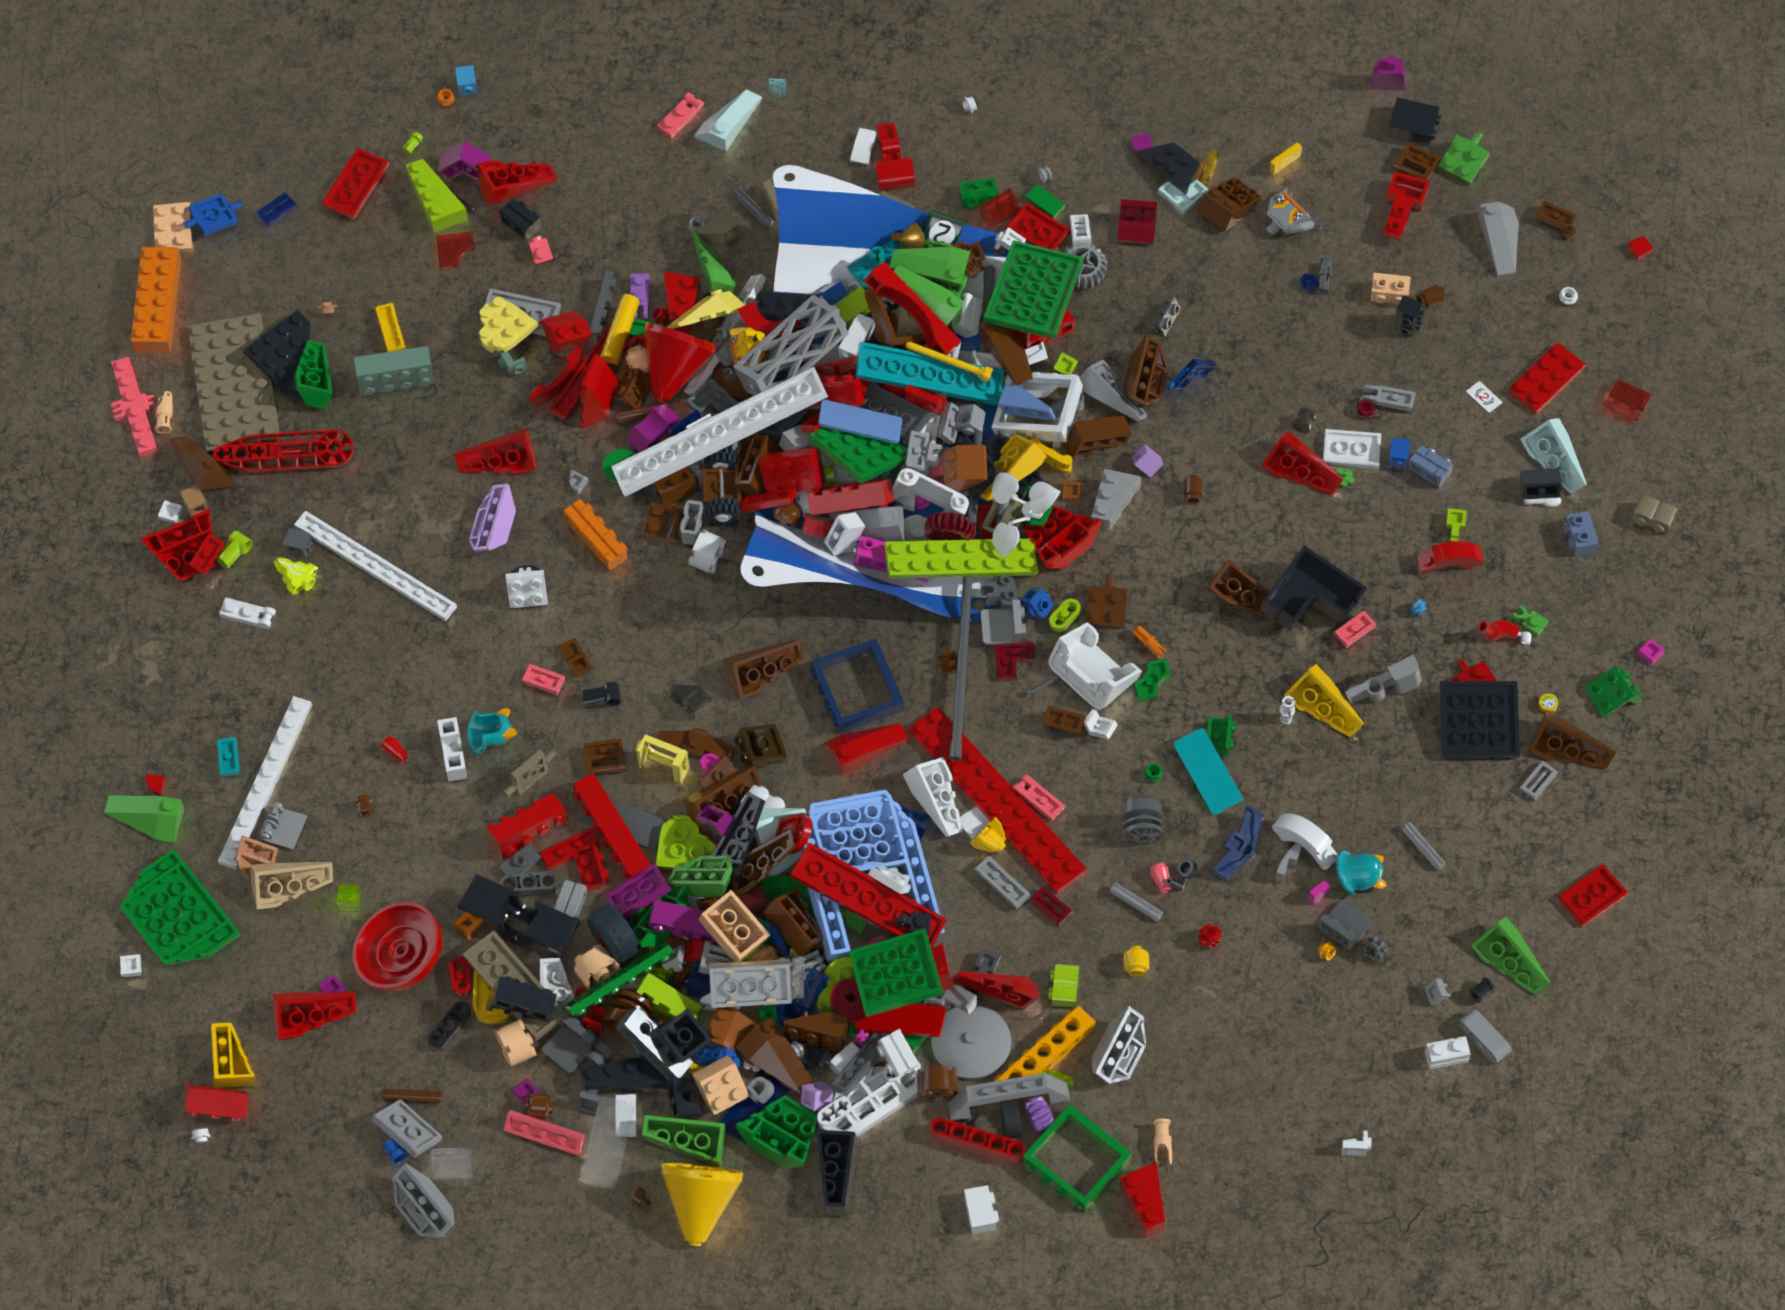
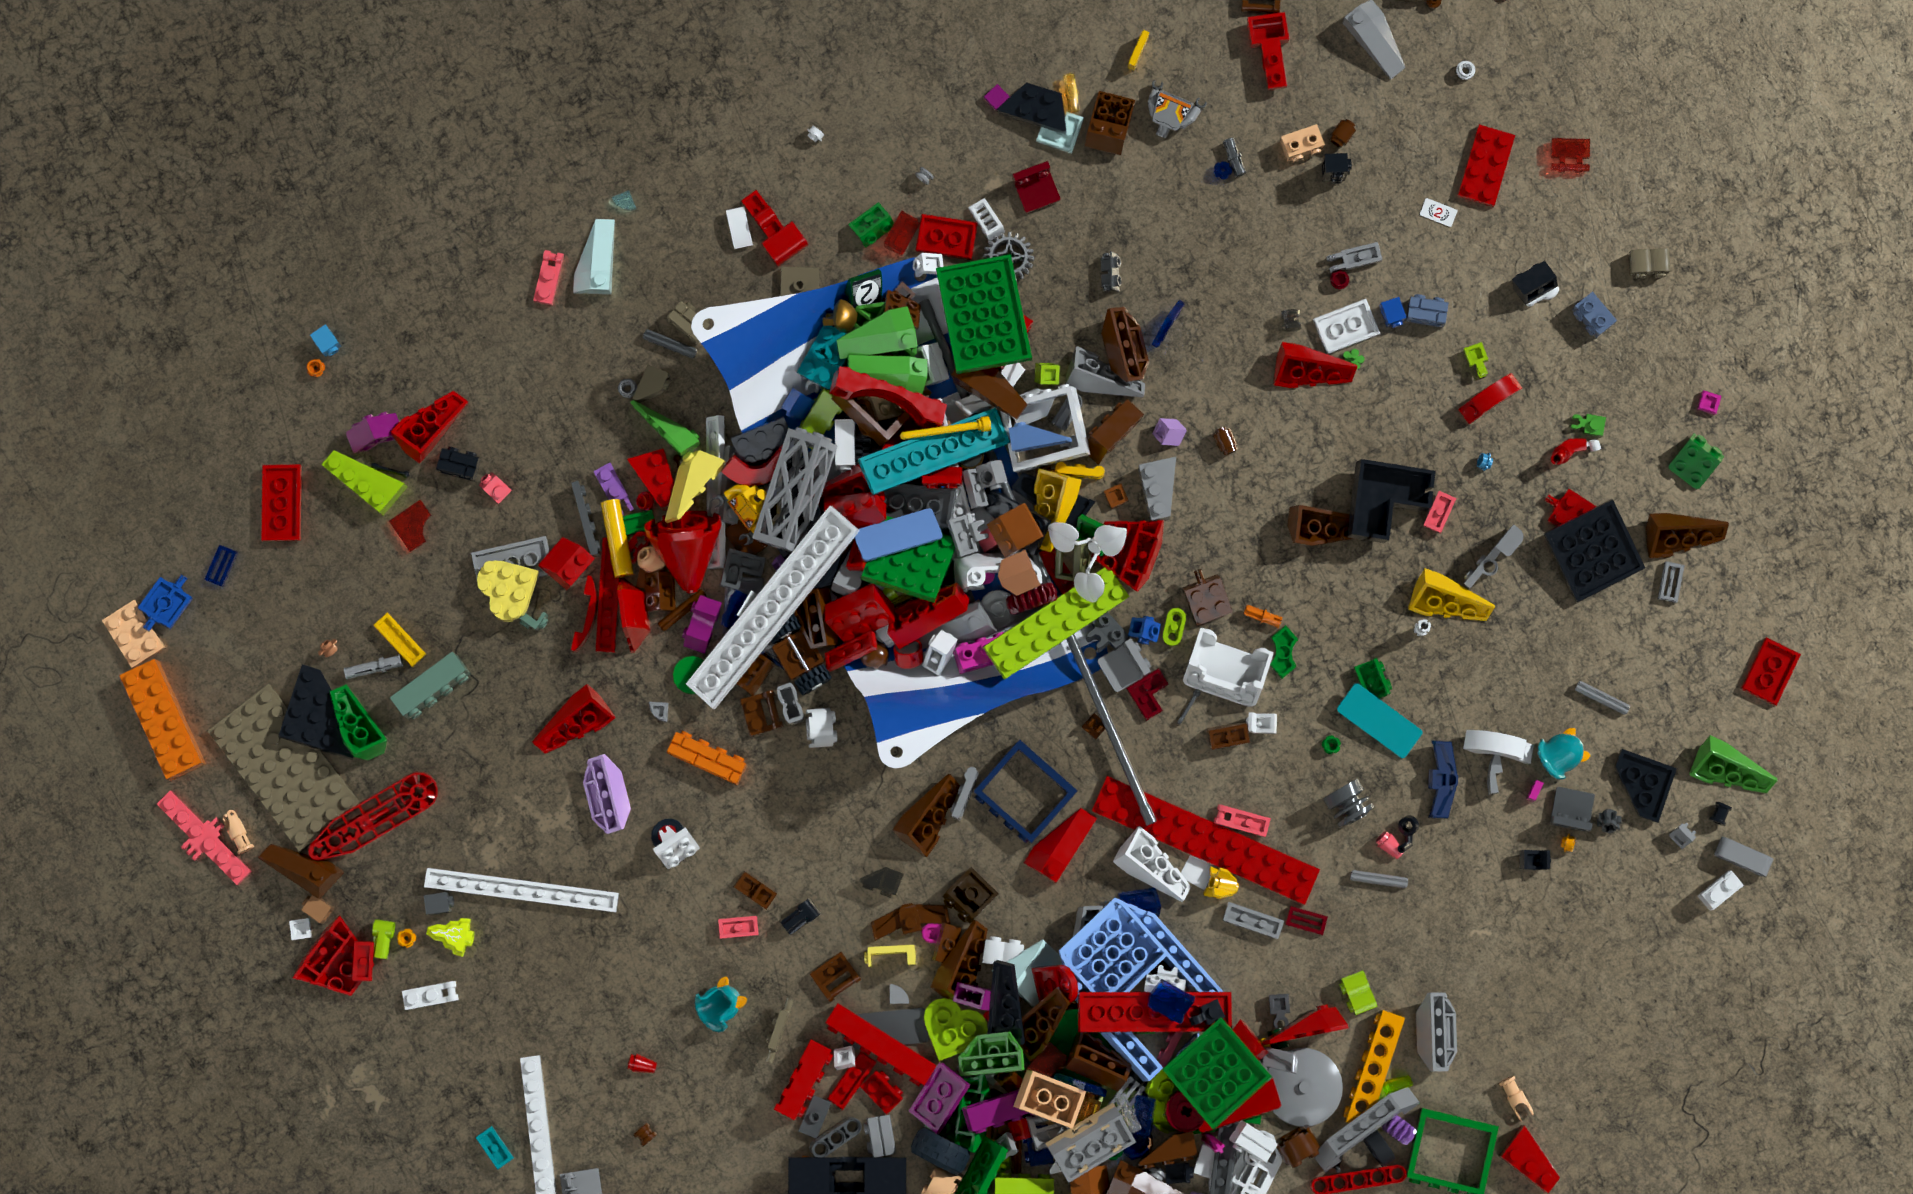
camera: 25 degrees left, 20 degrees up
lime pin [401,131,423,155] -> none
white arch [437,717,468,782] -> none
green tile [1026,184,1065,219] -> none
yellow head [1124,946,1149,977] -> none
red gear [1198,924,1223,949] -> none
white bracket [1342,1130,1371,1157] -> none
light aqua wedge [1521,418,1587,494] -> none
tile [1538,693,1558,713] -> none
none -> light grey pin [344,654,403,680]
none -> light orange plate [397,929,416,948]
none -> white plate [834,1046,855,1070]
none -> light grey tile [890,984,909,1004]
none -> light grey hinge [950,766,979,821]
none -> nougat slope [998,550,1041,596]
none -> clear blue bracket [1148,979,1195,1024]
none -> black bracket [1520,850,1551,870]
none -> black plate [1615,749,1677,823]

